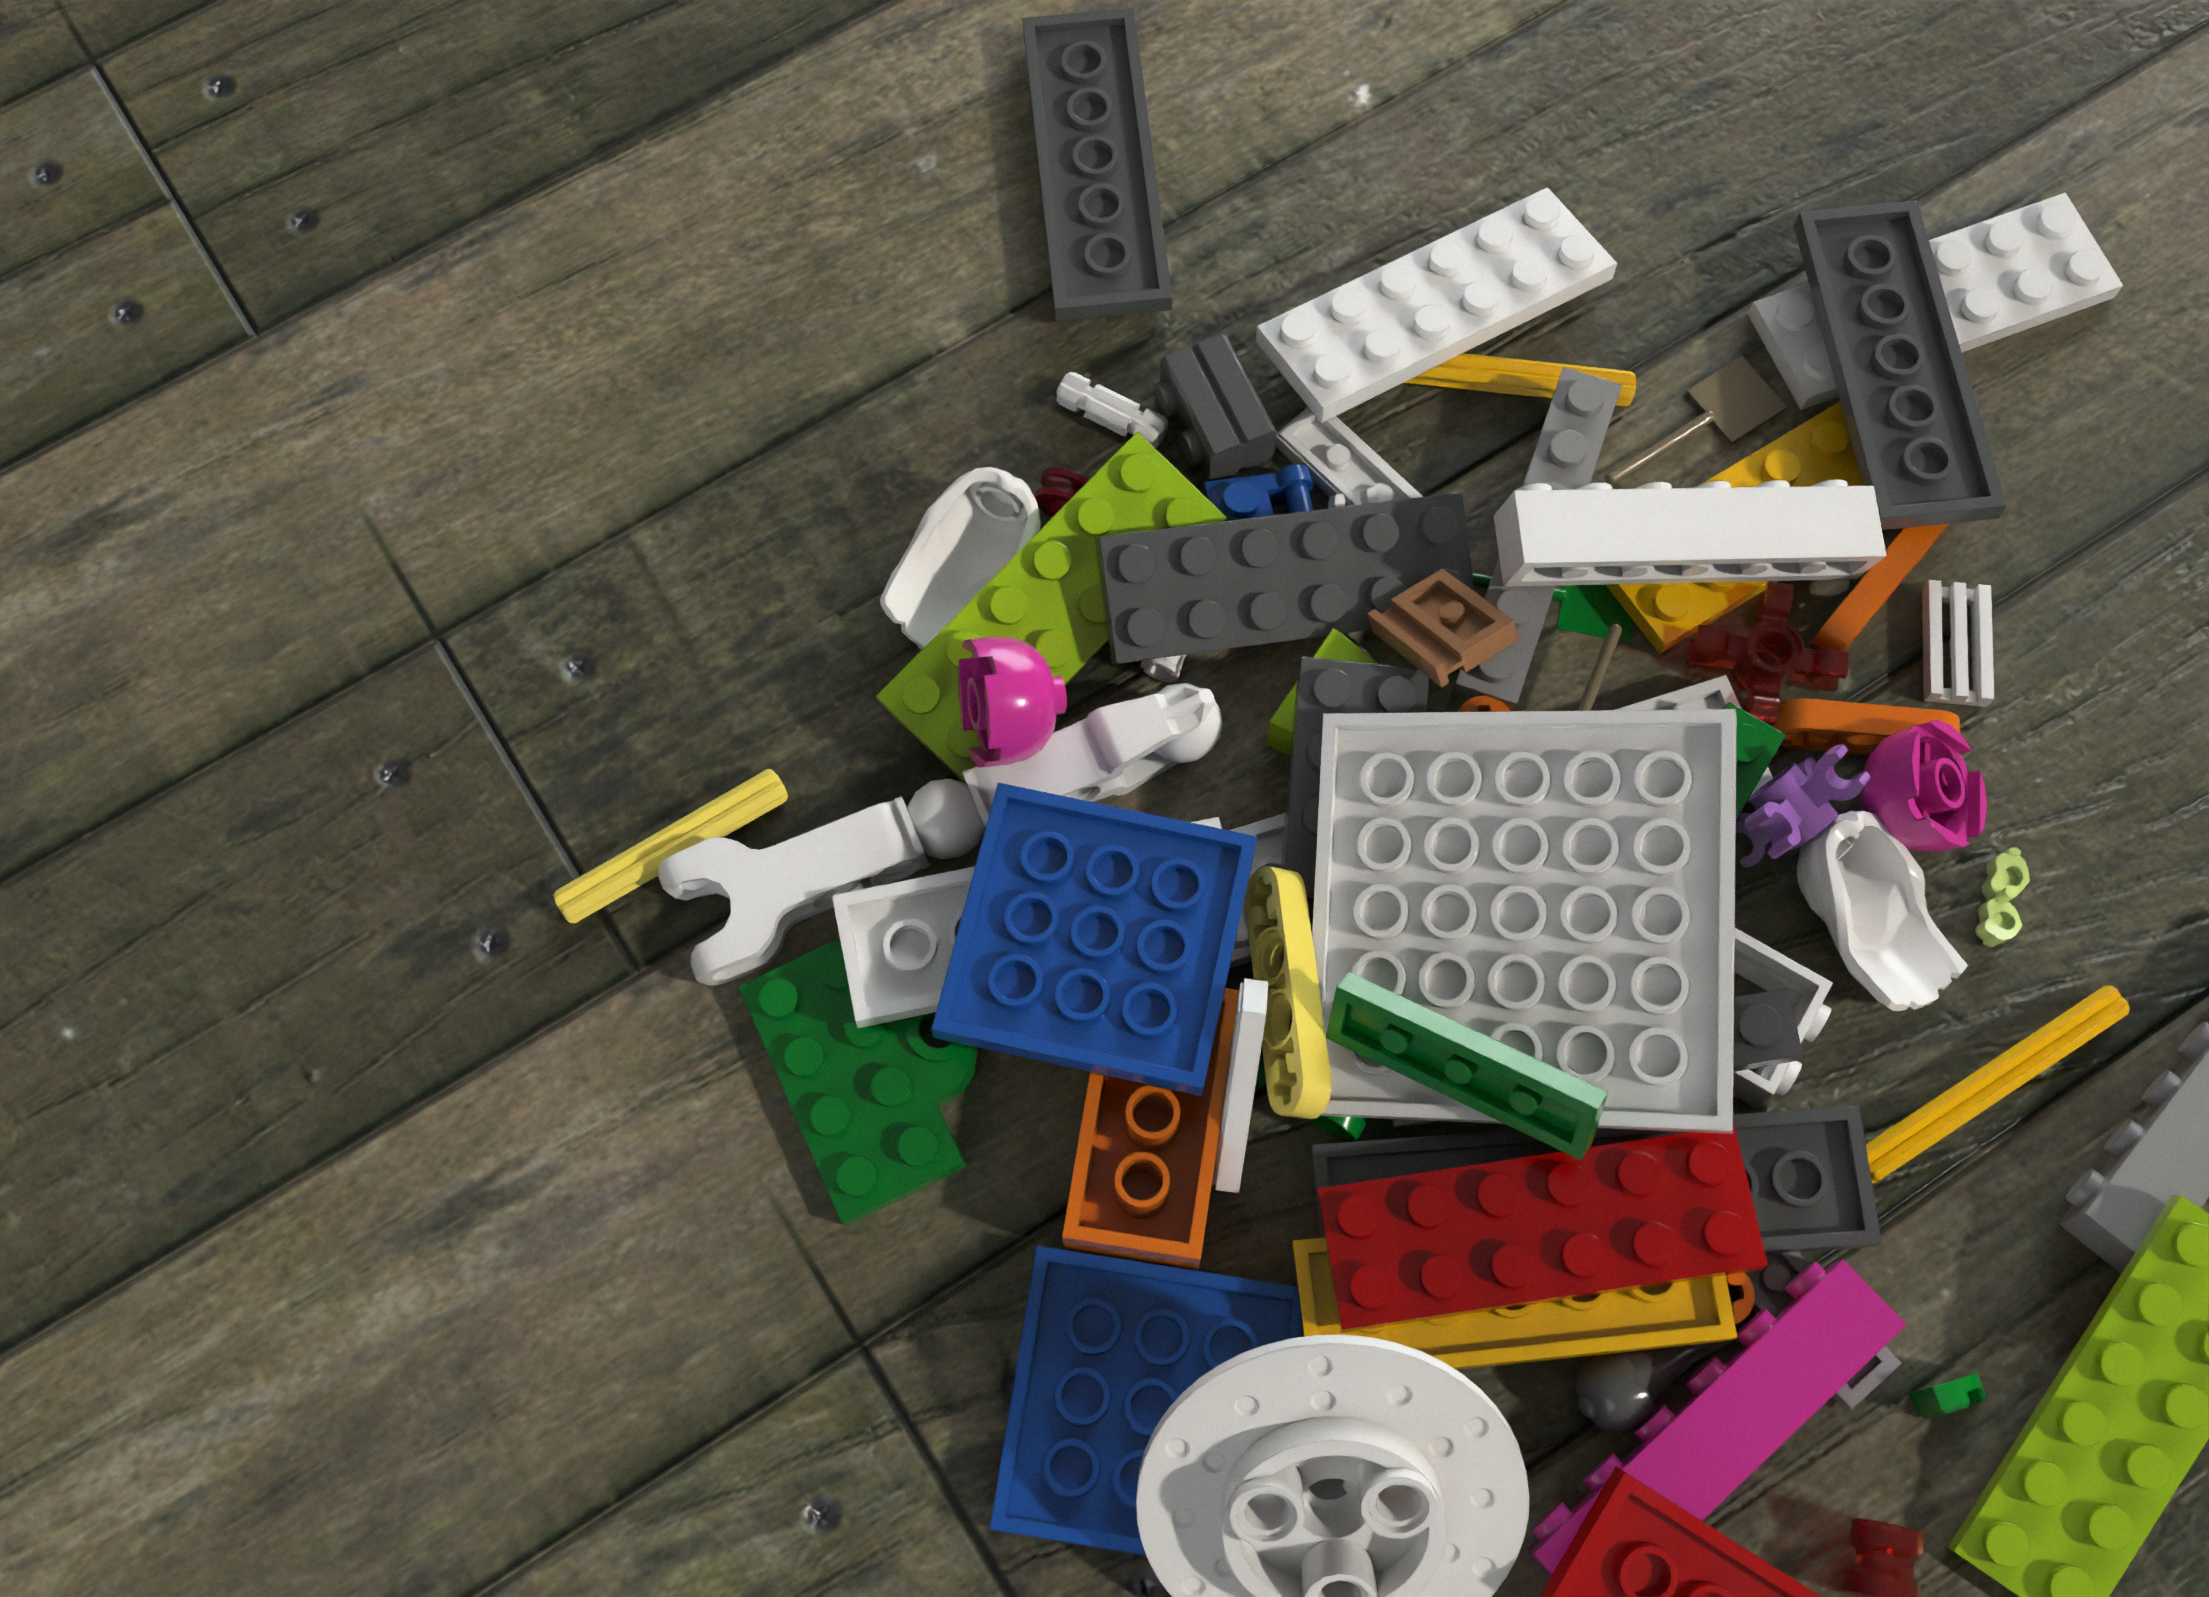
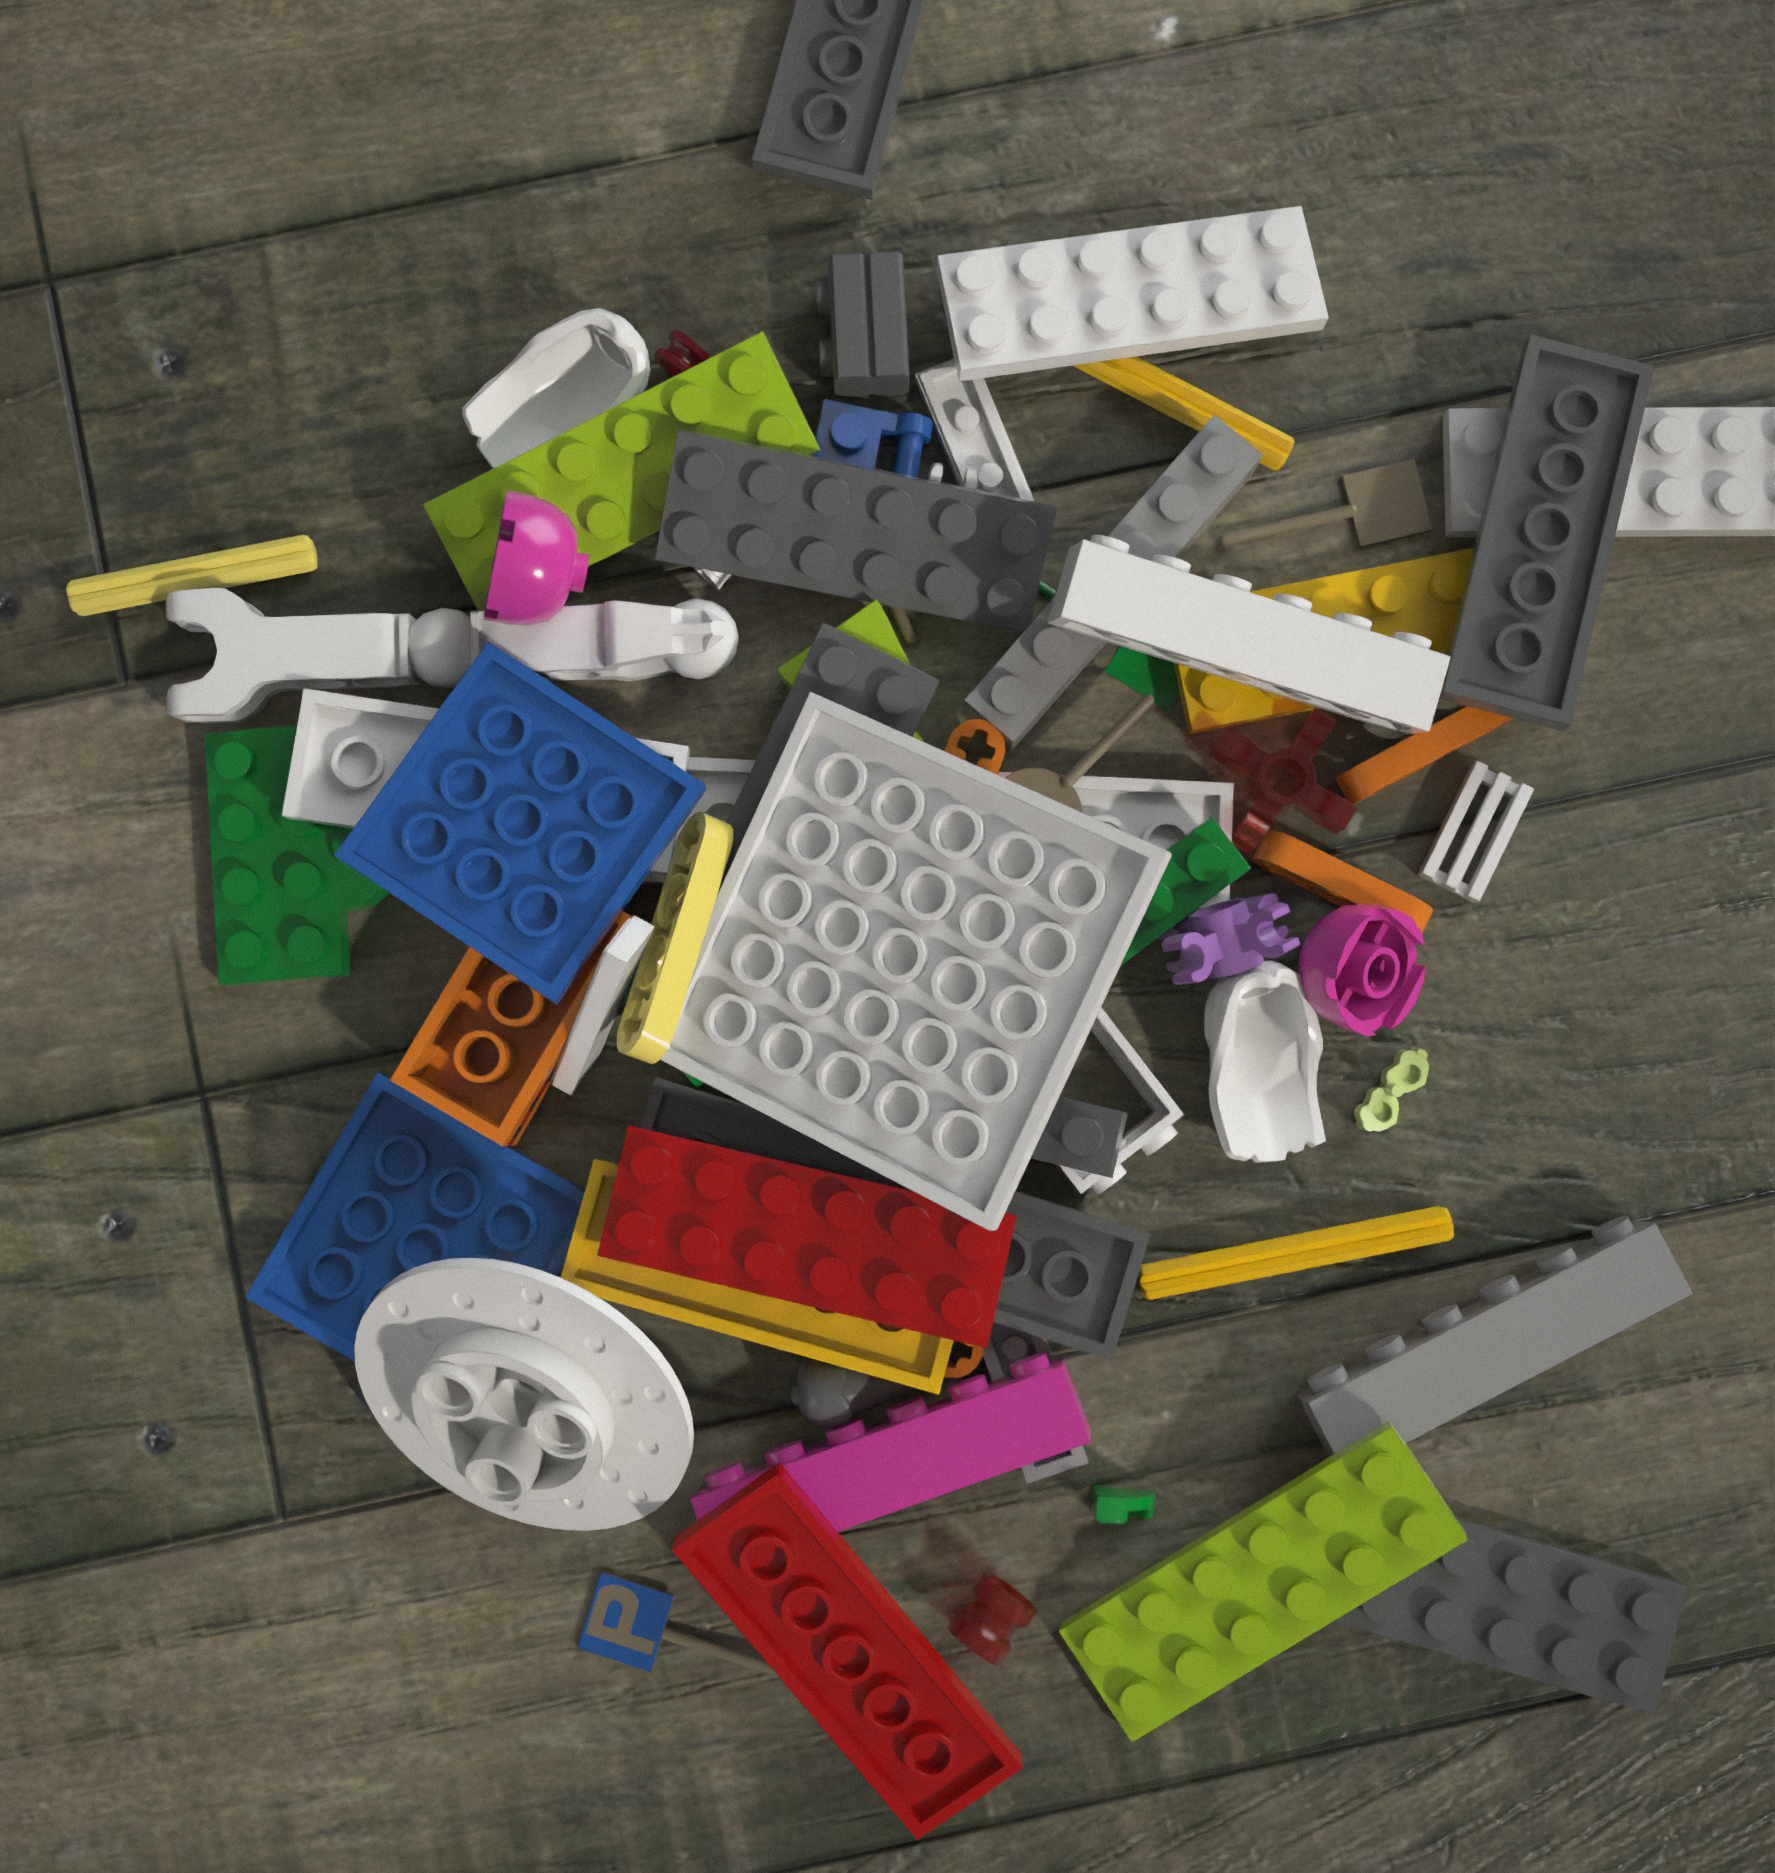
camera: 20 degrees right, 15 degrees up
white axle [1056,372,1168,449] -> none
green plate [1326,972,1609,1160] -> none
medium nougat plate [1367,568,1519,687] -> none

